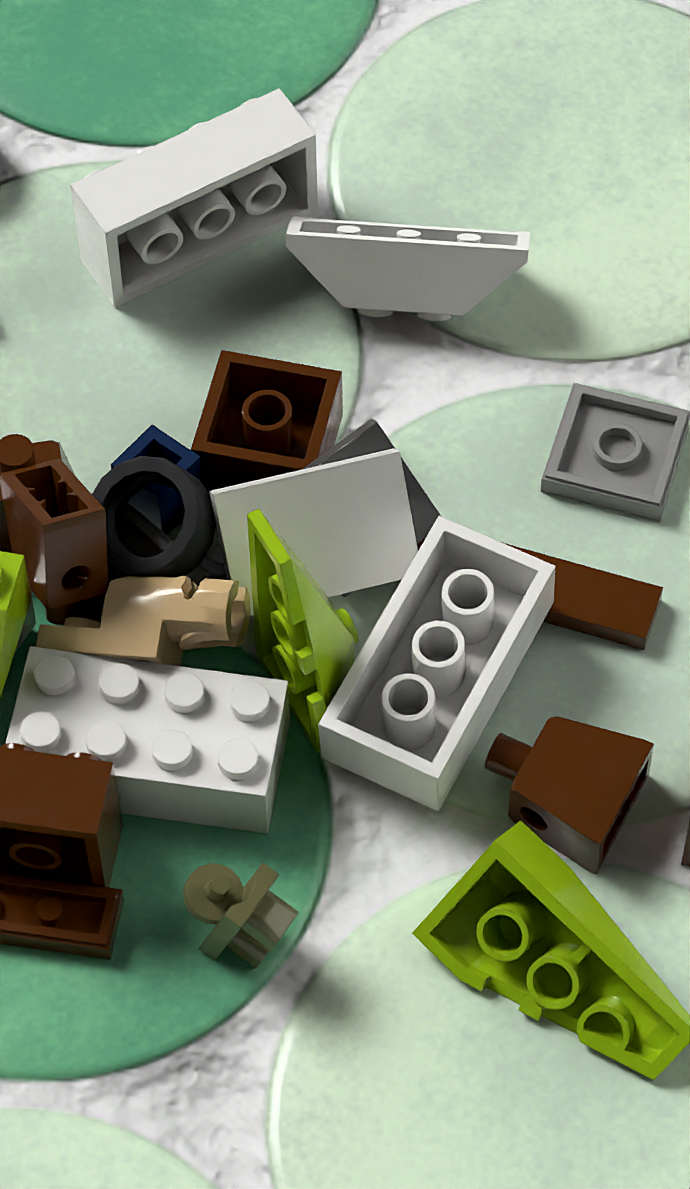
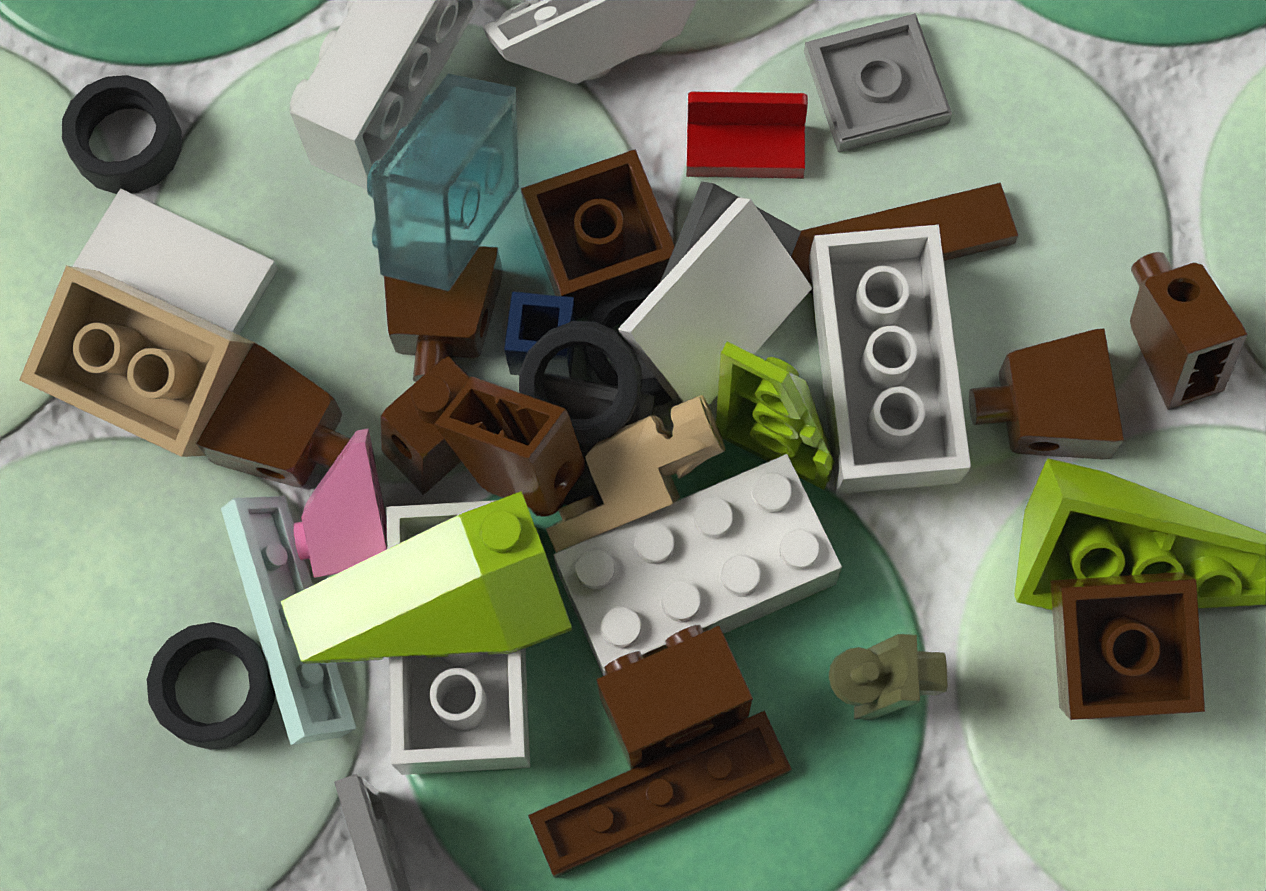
camera: 30 degrees left, 15 degrees up
none -> clear light blue brick [367,73,519,291]
none -> reddish brown torso [382,241,503,382]
none -> red panel [686,91,808,179]
none -> reddish brown brick [1050,572,1205,720]

